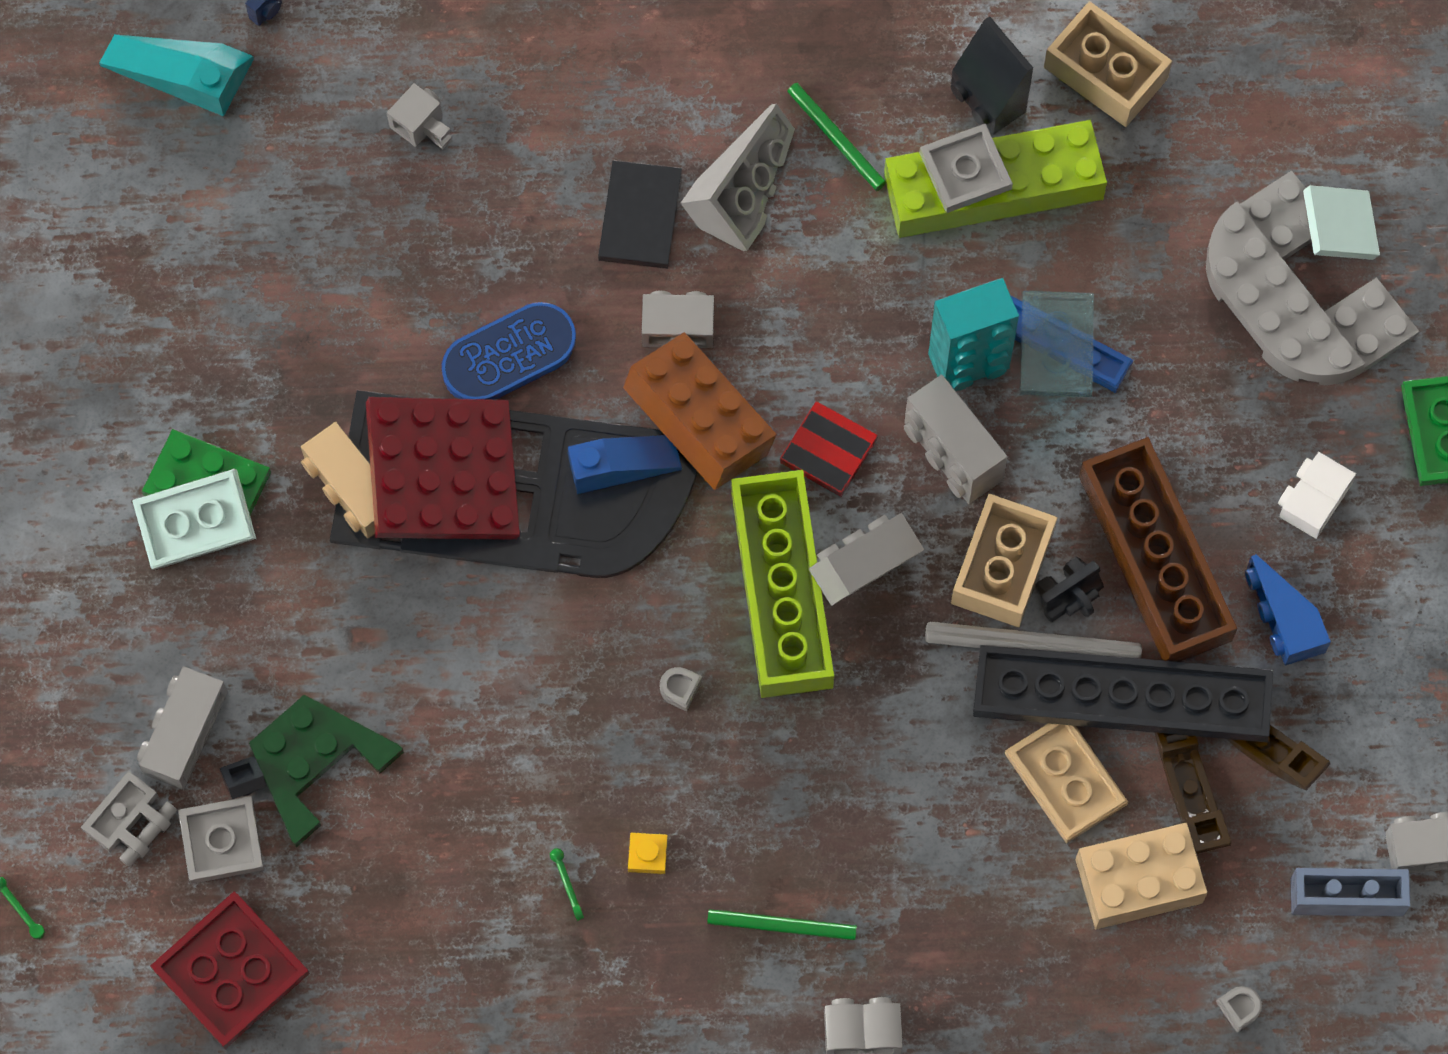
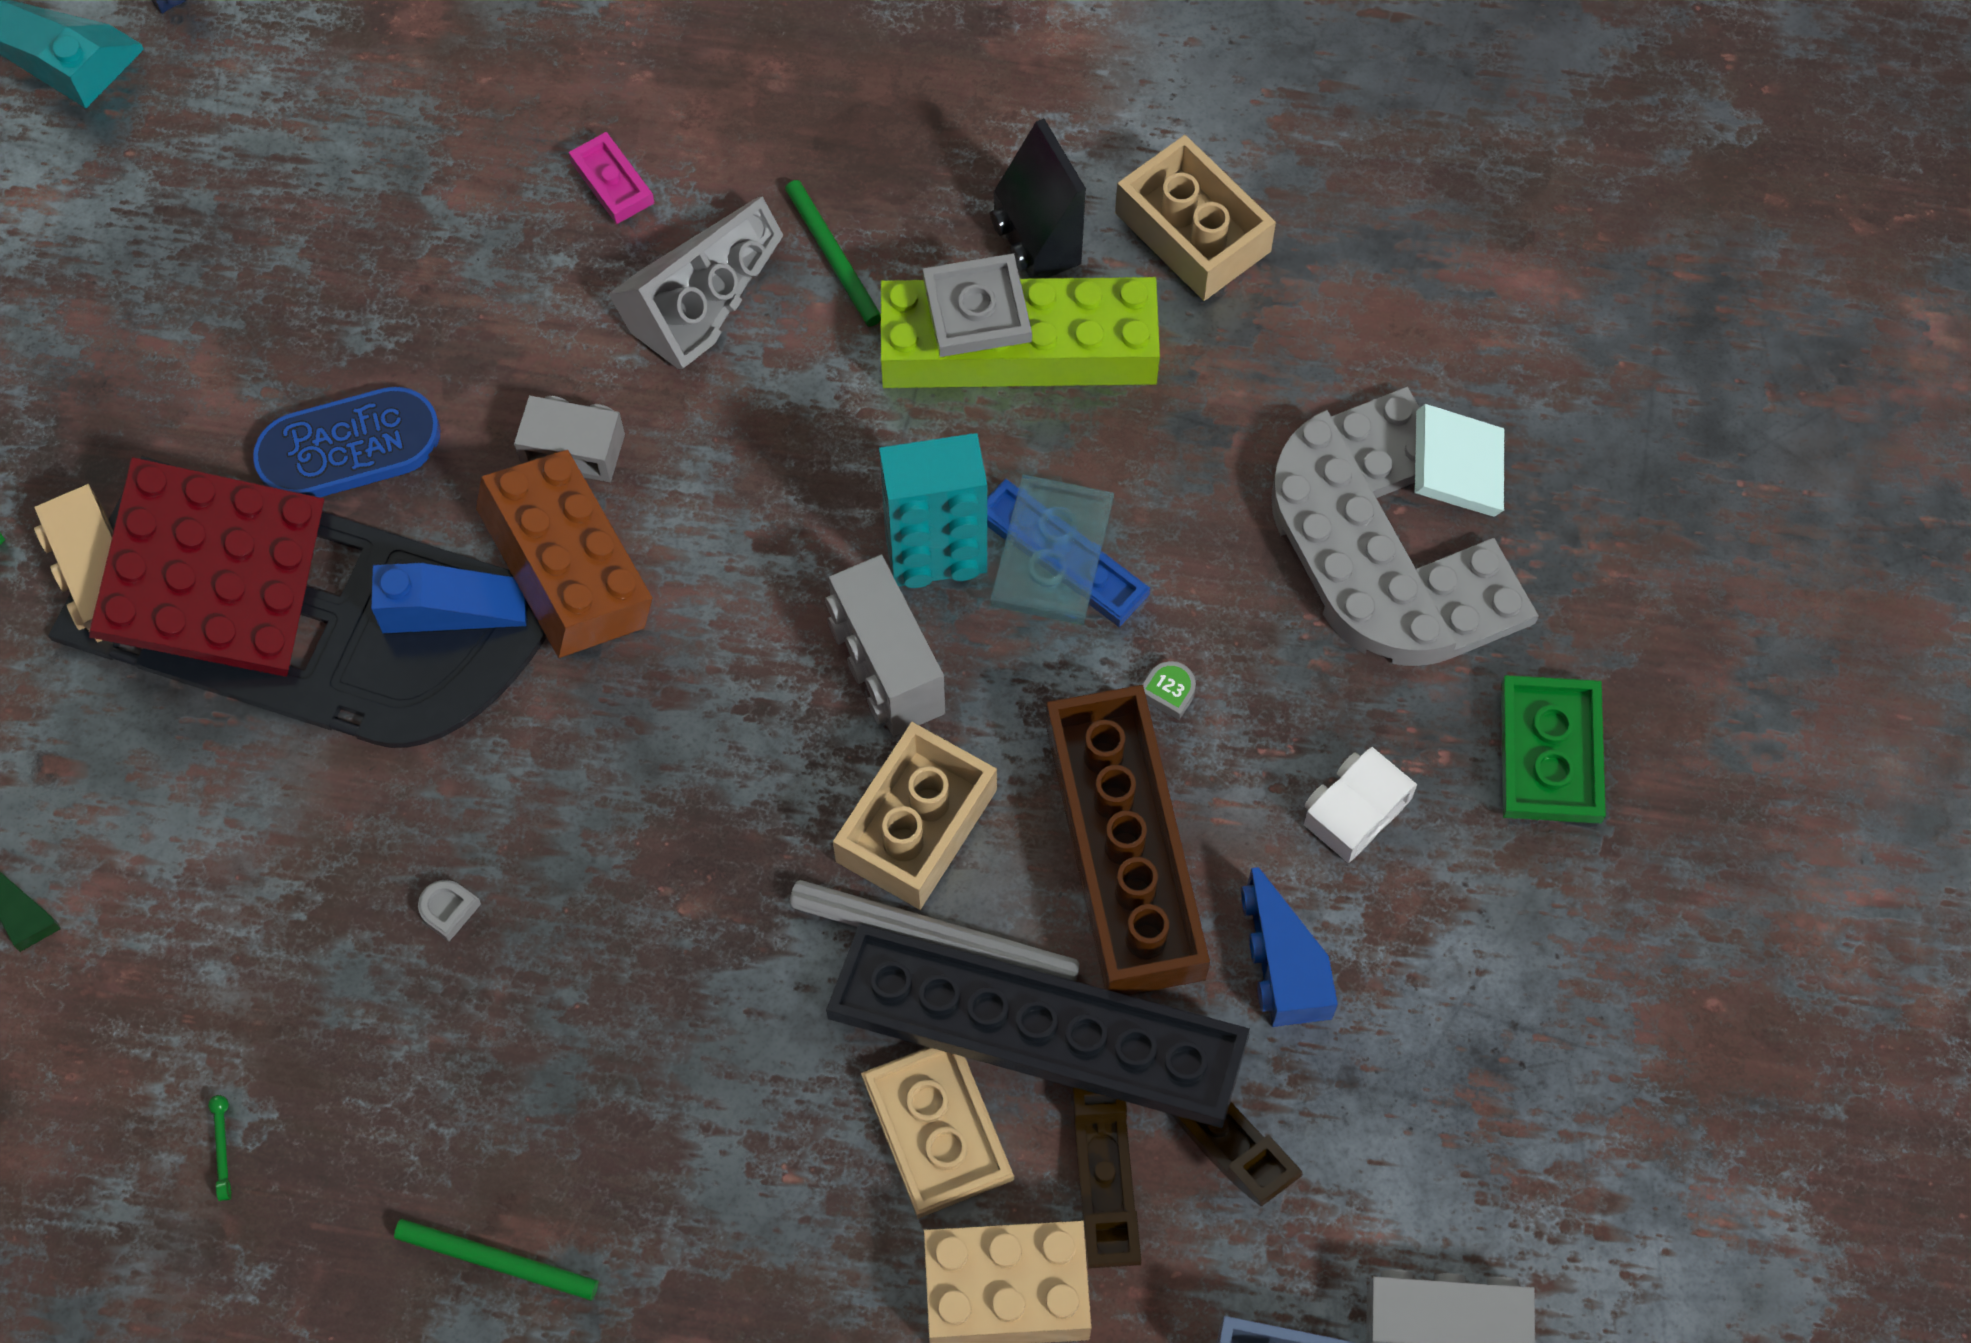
camera: 10 degrees right, 5 degrees down
light grey brick [387,83,452,149] -> none
black tile [598,160,682,269] -> none
yellow plate [628,833,668,874] -> none
lime brick [731,470,834,698] -> none
tile [780,401,878,497] -> none
light grey brick [809,513,924,606] -> none
black hips [1036,557,1104,623] -> none
none -> dark pink plate [568,132,654,225]
none -> tile [1142,661,1196,720]

